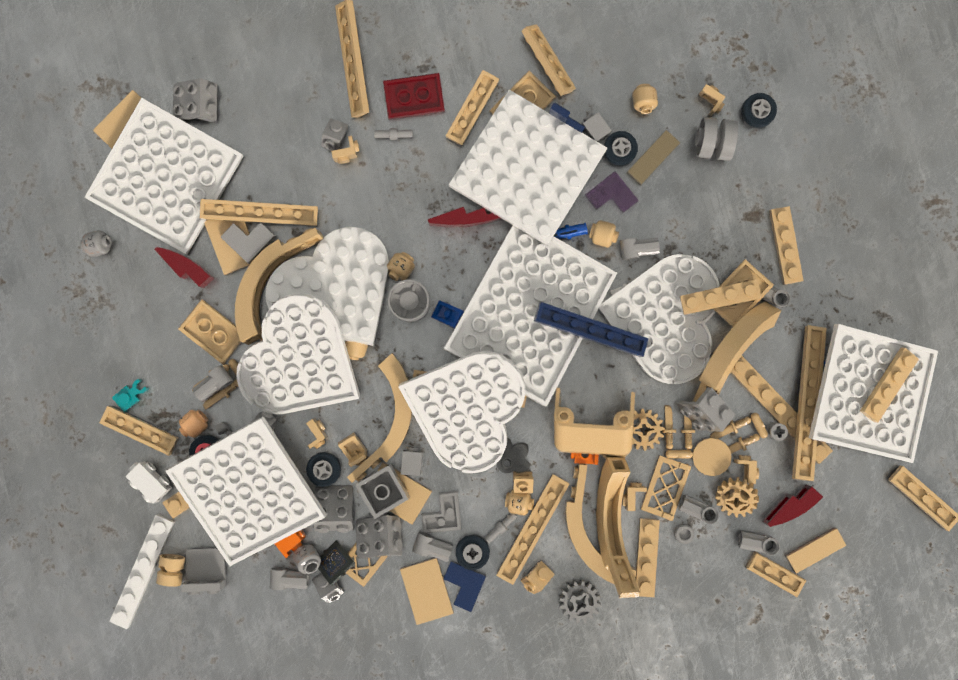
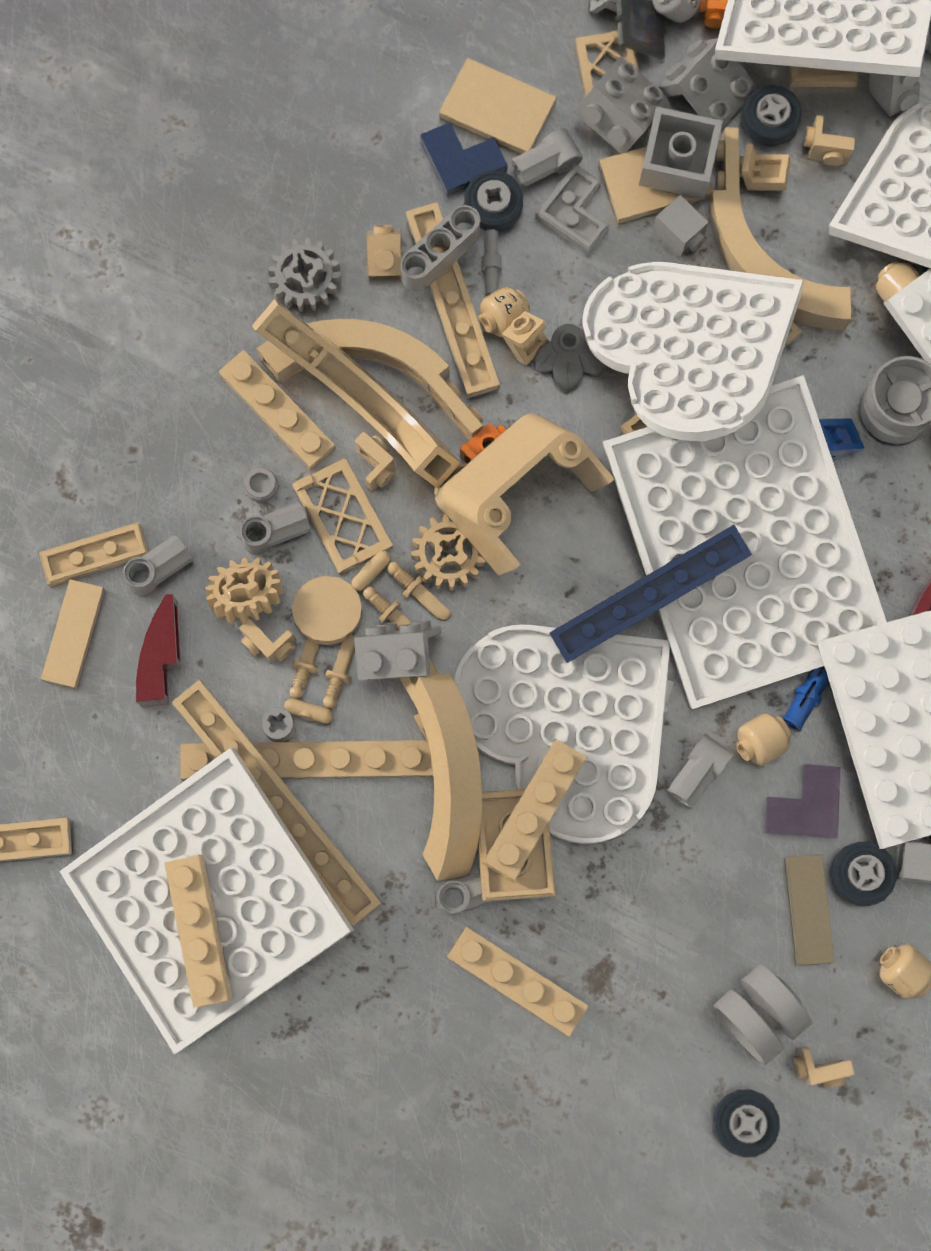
camera: 135 degrees right, 10 degrees down
none -> light grey beam [400,205,480,292]

